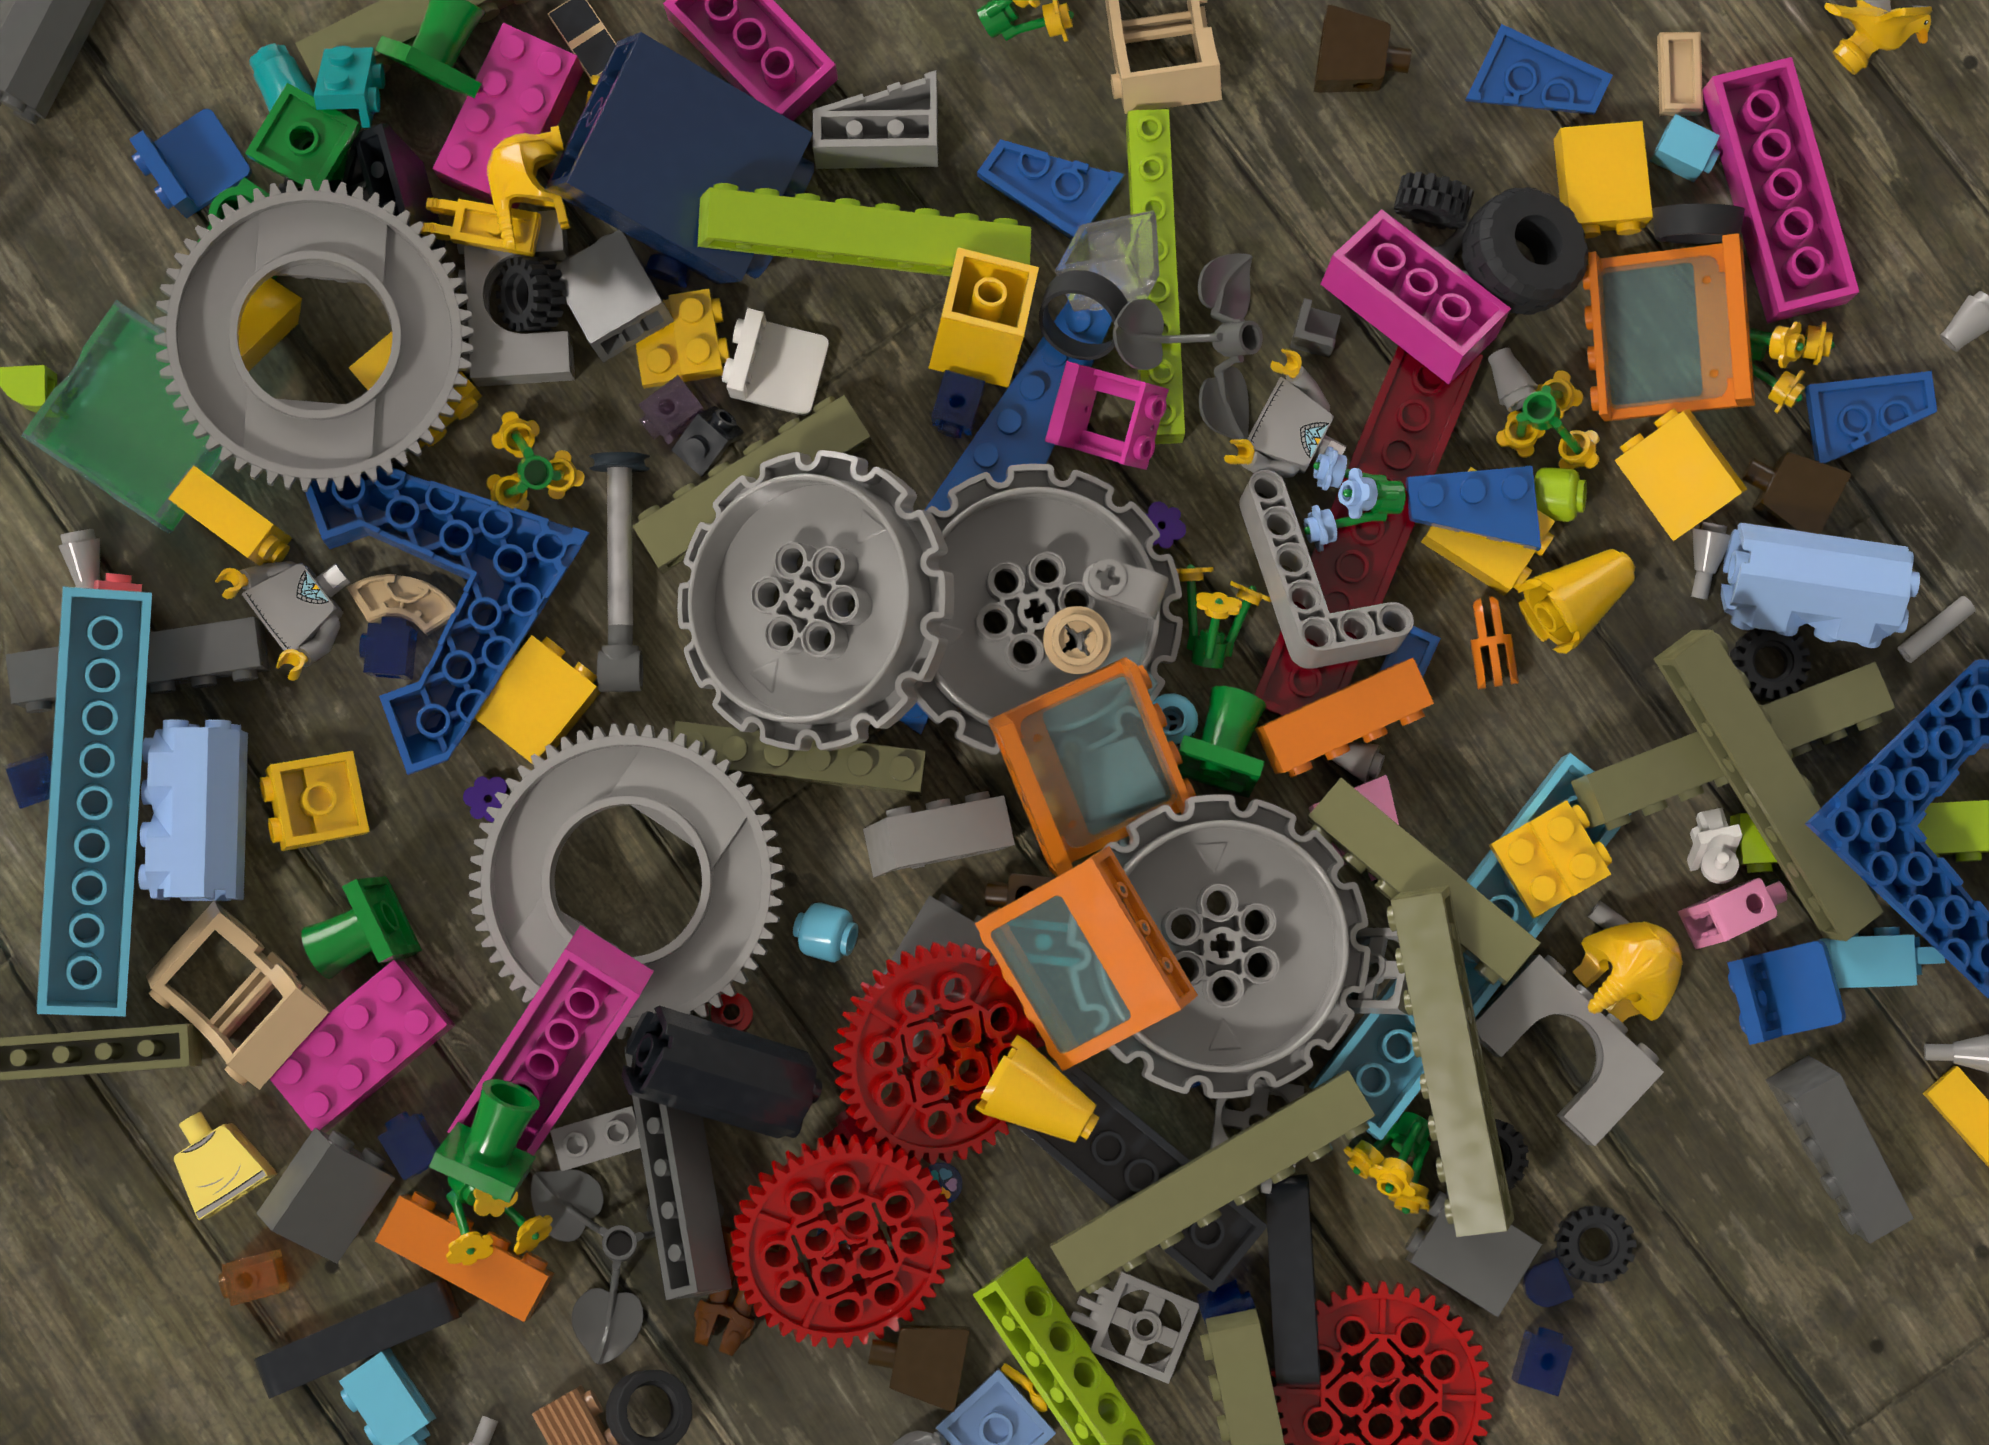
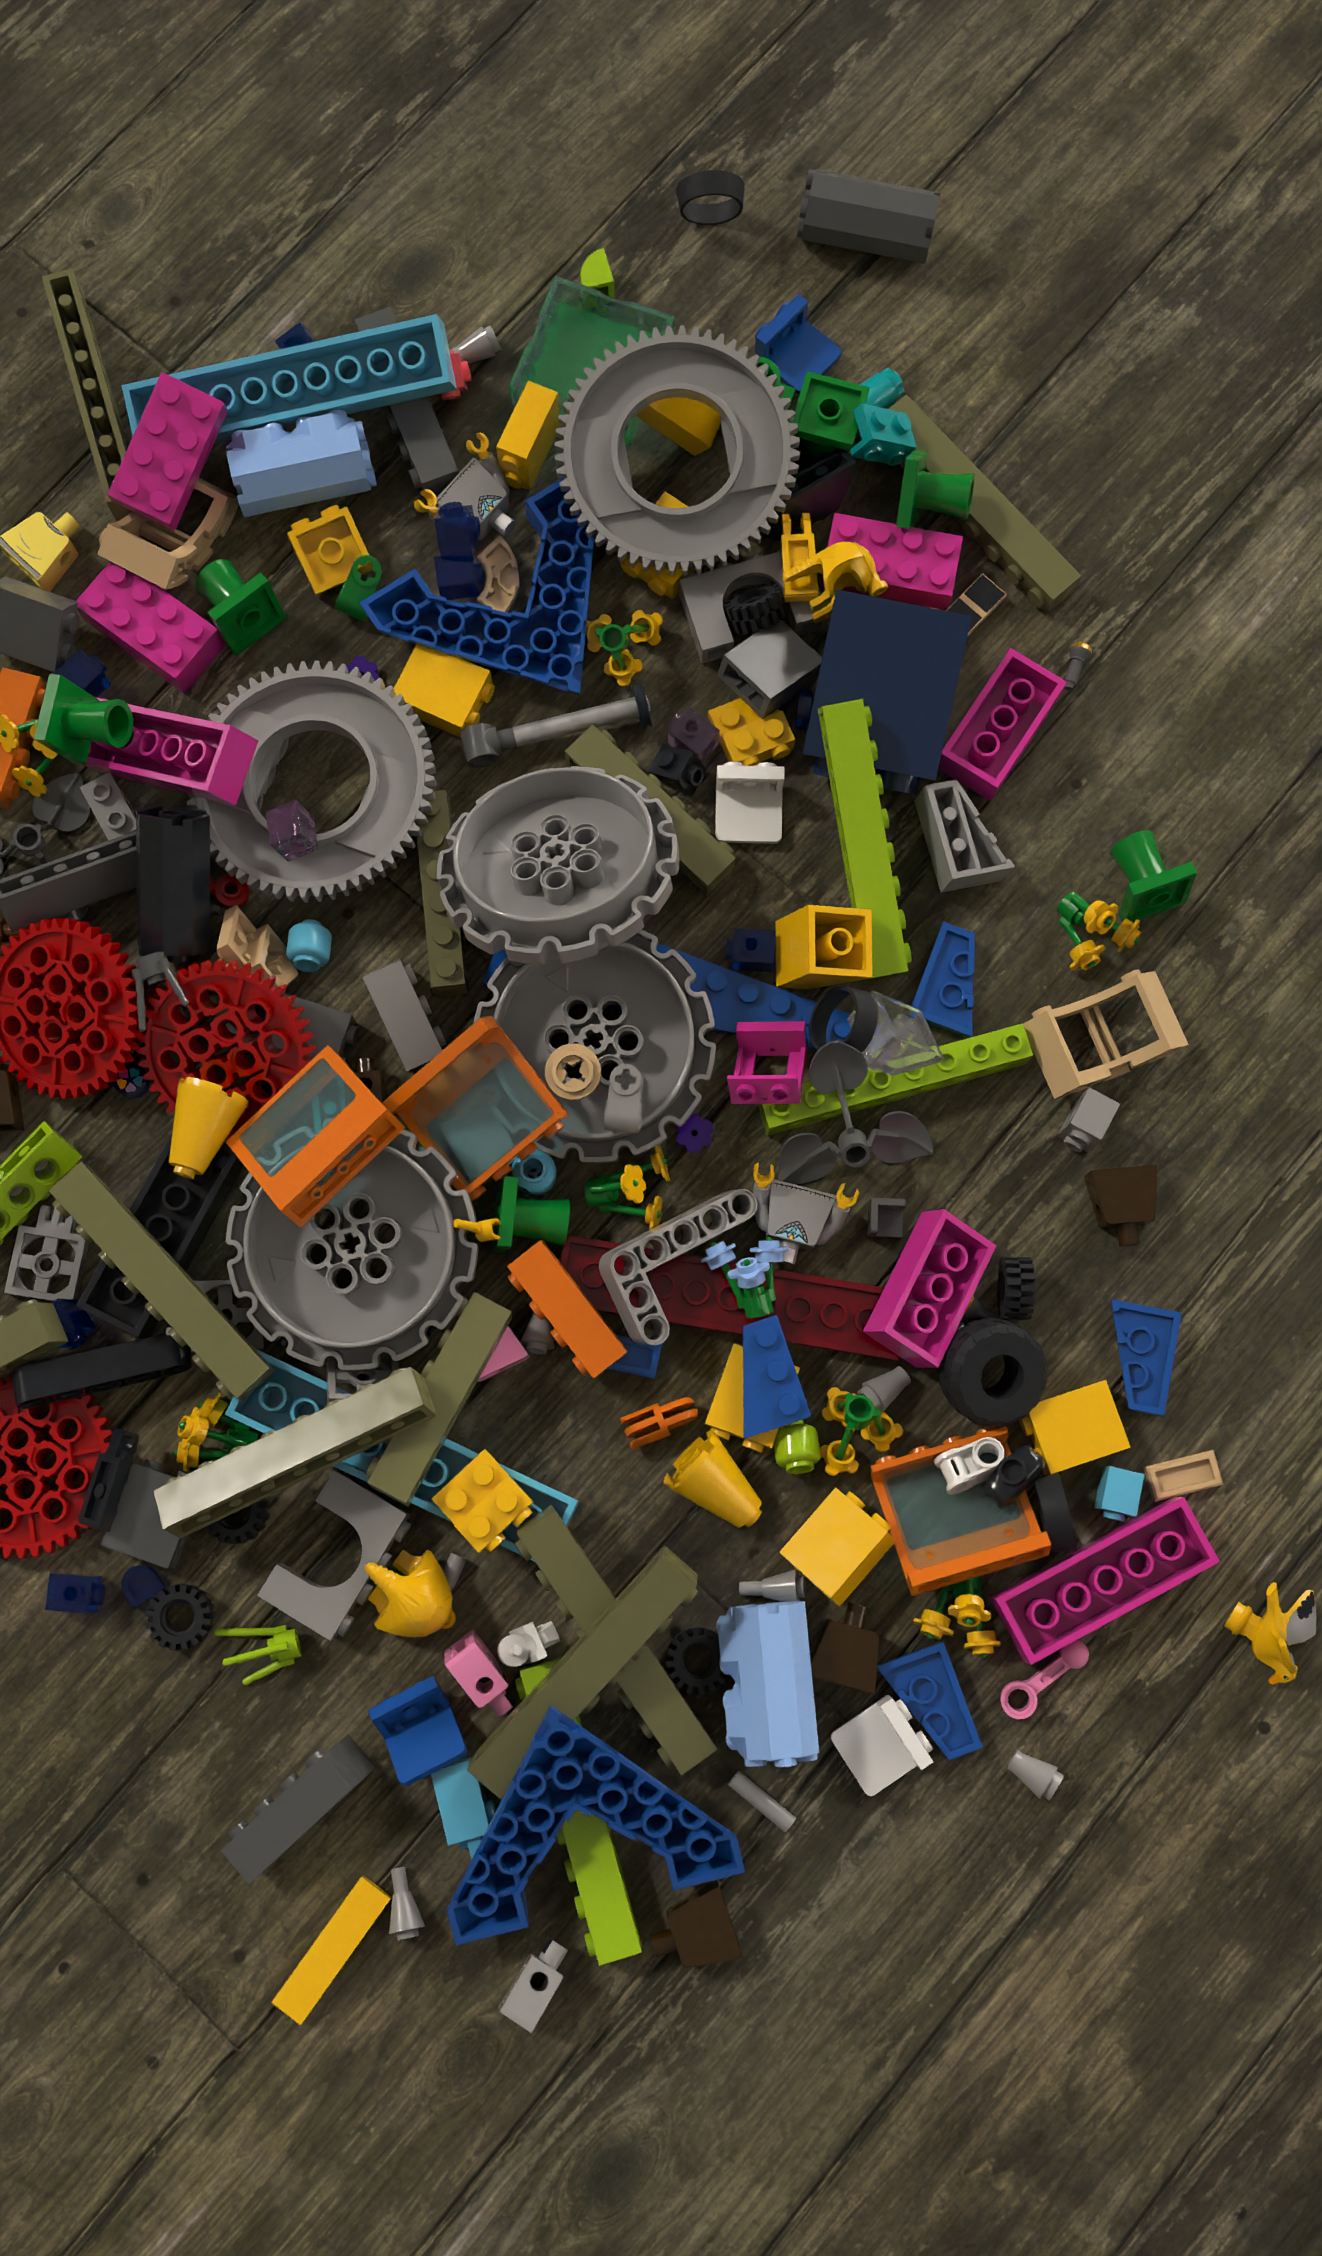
camera: 75 degrees right, 5 degrees down
none -> black hinge [78,1428,139,1532]
none -> dark pink brick [107,372,228,532]
none -> dark grey plant [132,952,189,1031]
none -> tan piece [209,905,299,993]
none -> lime plant [214,1625,302,1685]
none -> clear purple brick [266,799,318,862]
none -> green piece [334,555,382,622]
none -> clear blue brick [434,502,481,557]
none -> yellow hand [453,1218,501,1242]
none -> white bracket [831,1695,933,1796]
none -> white piece [933,1437,1005,1495]
none -> black piece [984,1445,1046,1509]
none -> bright pink piece [1000,1640,1089,1719]
none -> light grey brick [1057,1087,1120,1152]

